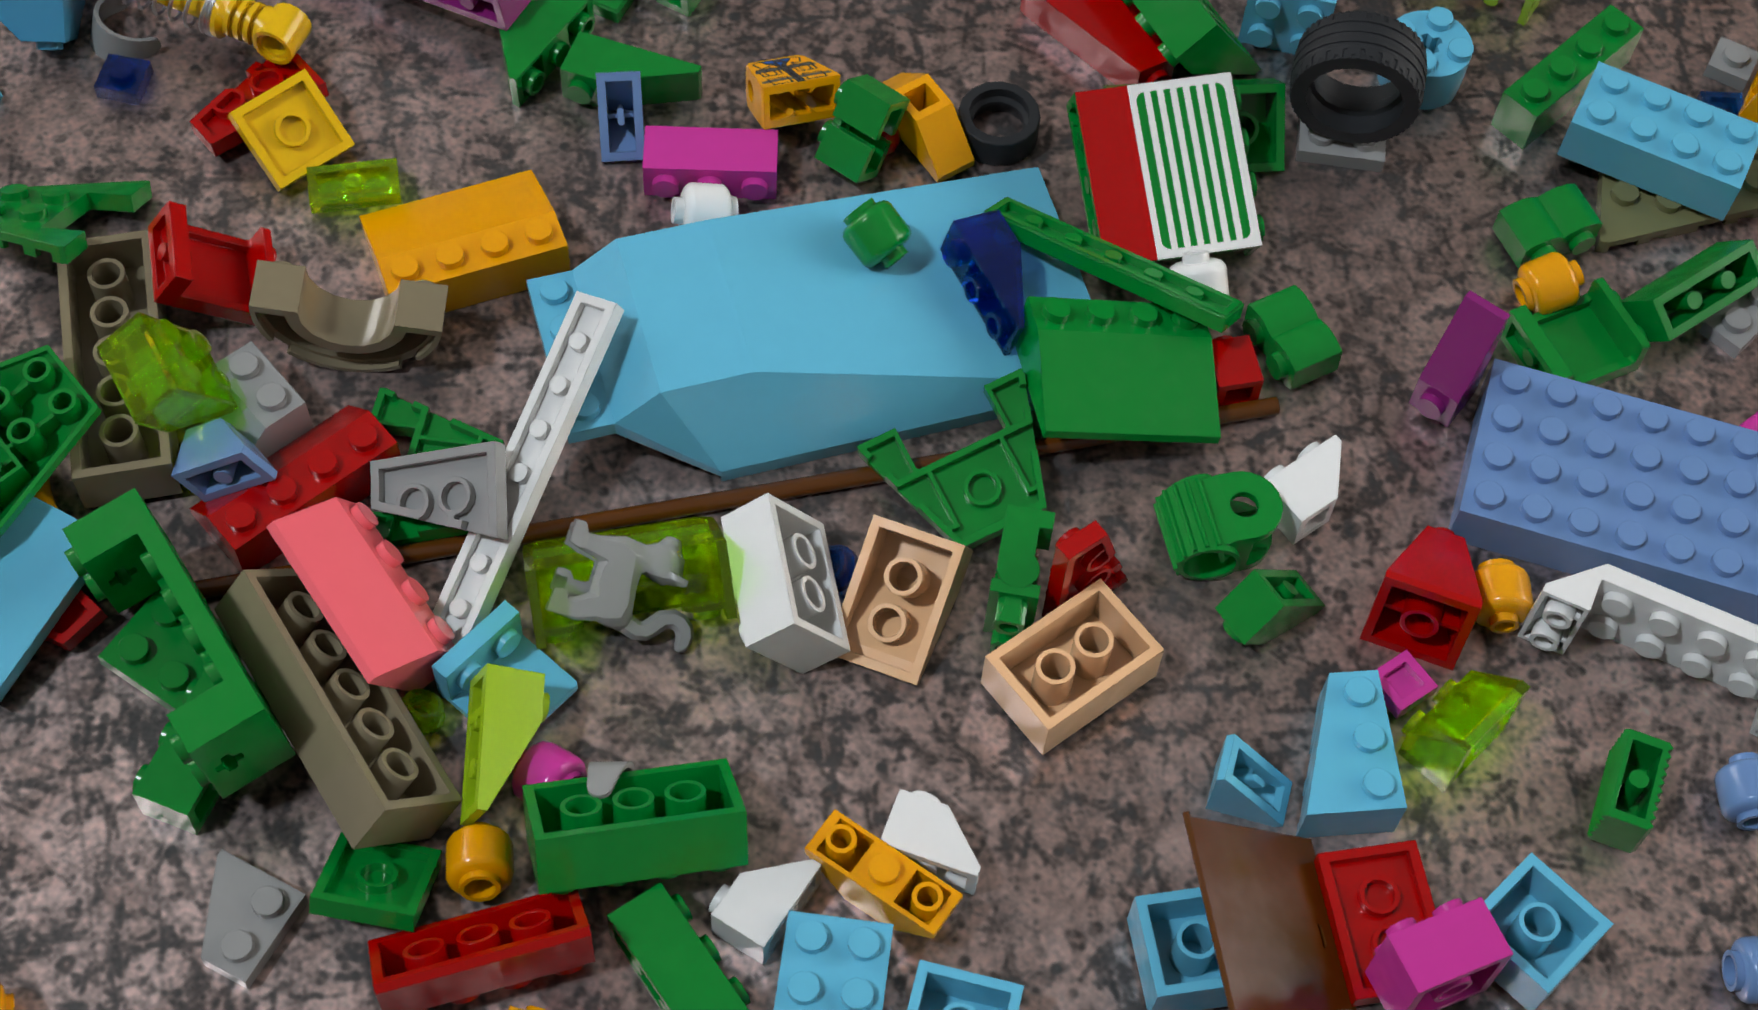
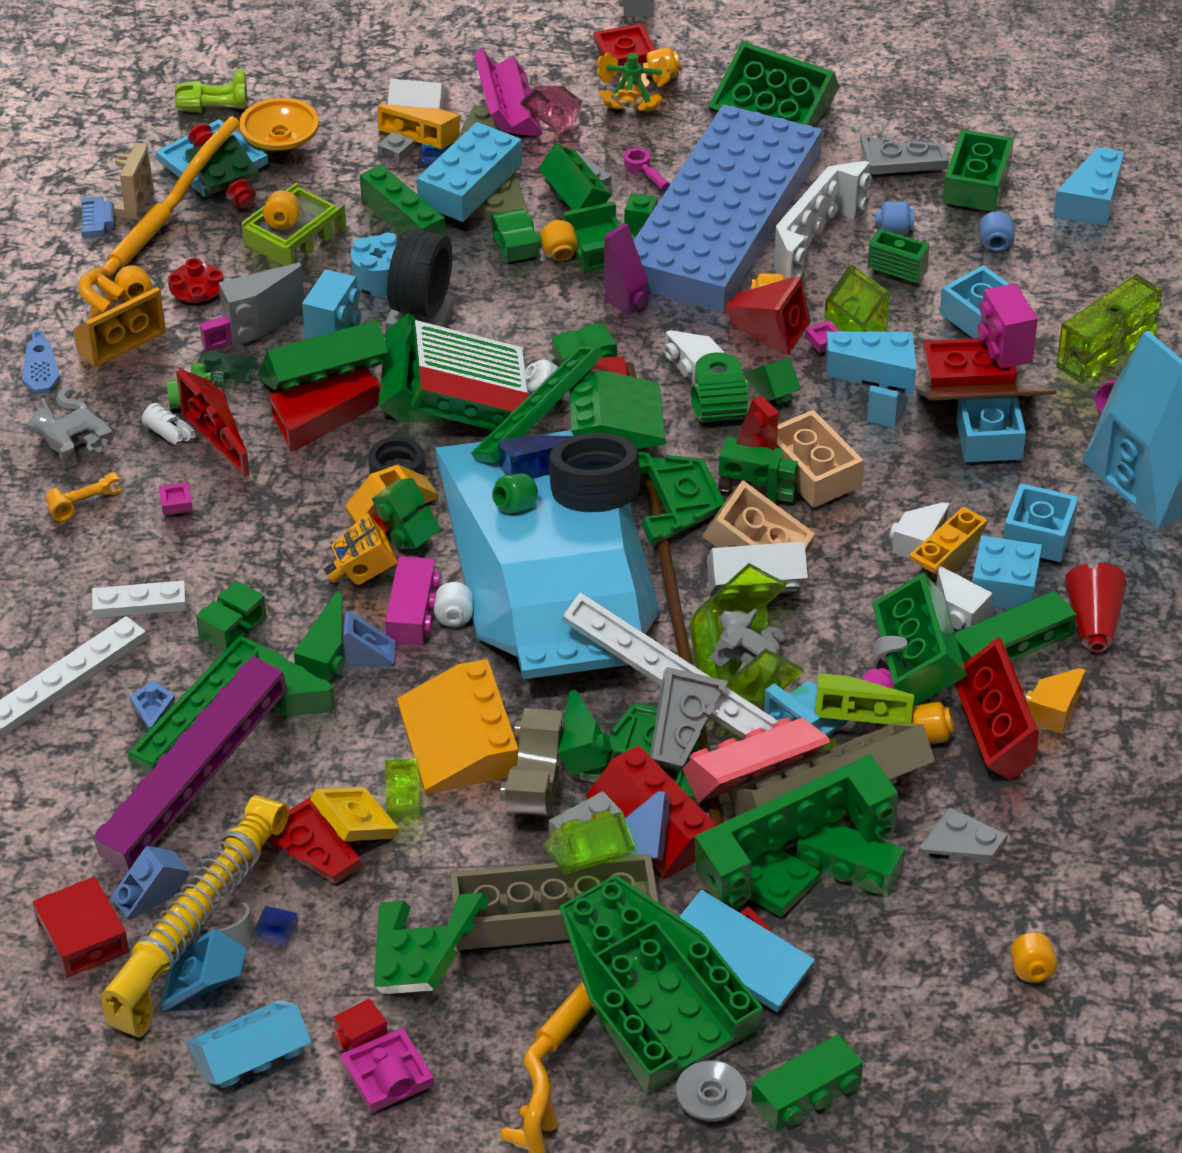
camera: 80 degrees left, 15 degrees down
red panel [148,201,277,326] -> none
green plate [309,832,442,932] -> none
none -> black tyre [549,433,640,513]
none -> green slope [557,689,611,776]
none -> green brick [624,193,658,237]

